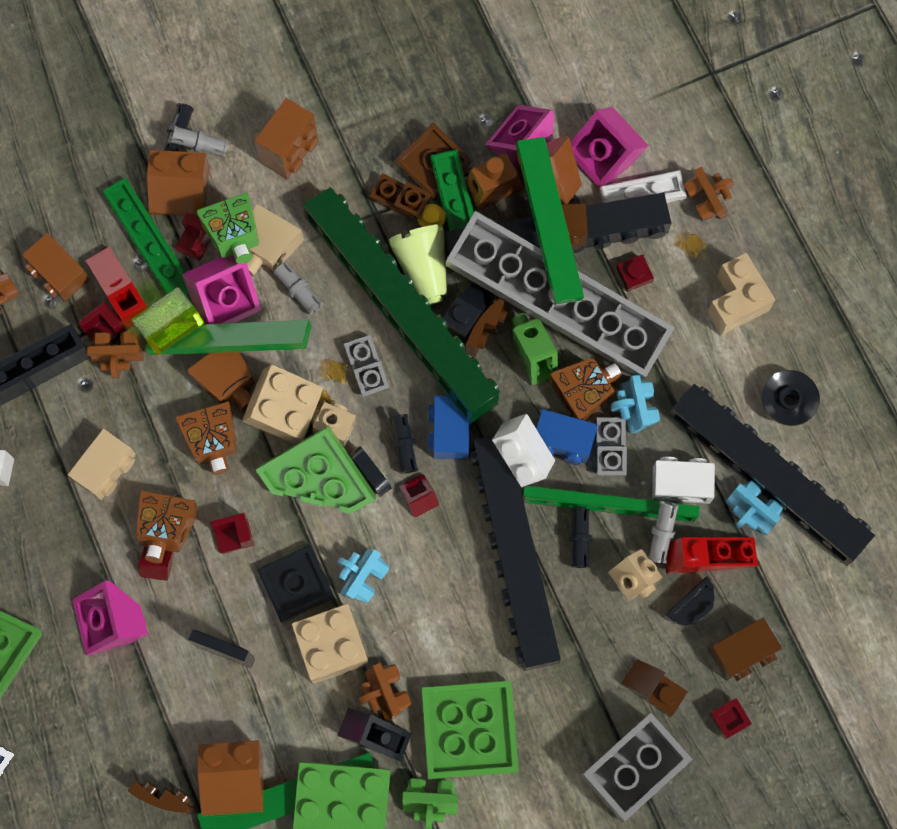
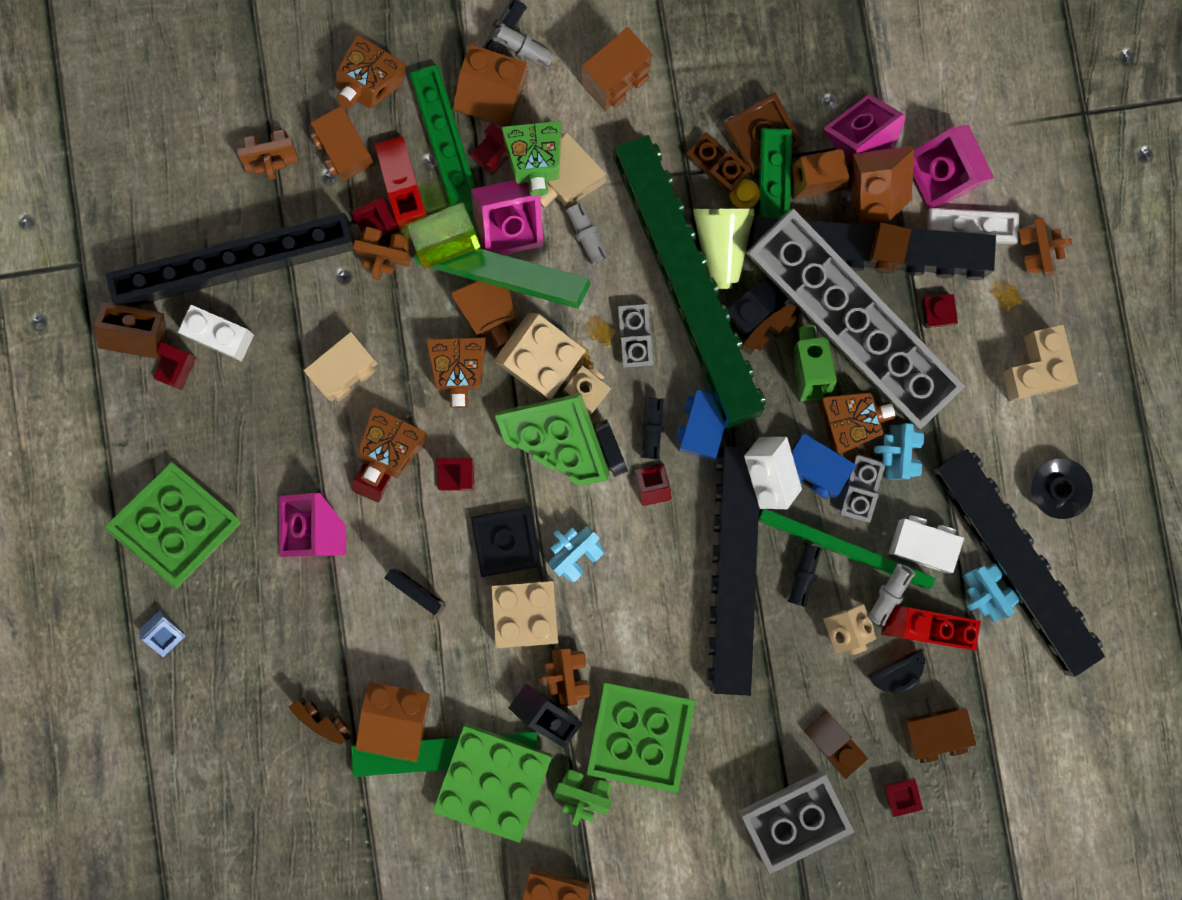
camera: 10 degrees right, 10 degrees up
green tile [515,137,584,305] -> none
none -> dark orange torso [336,35,406,109]

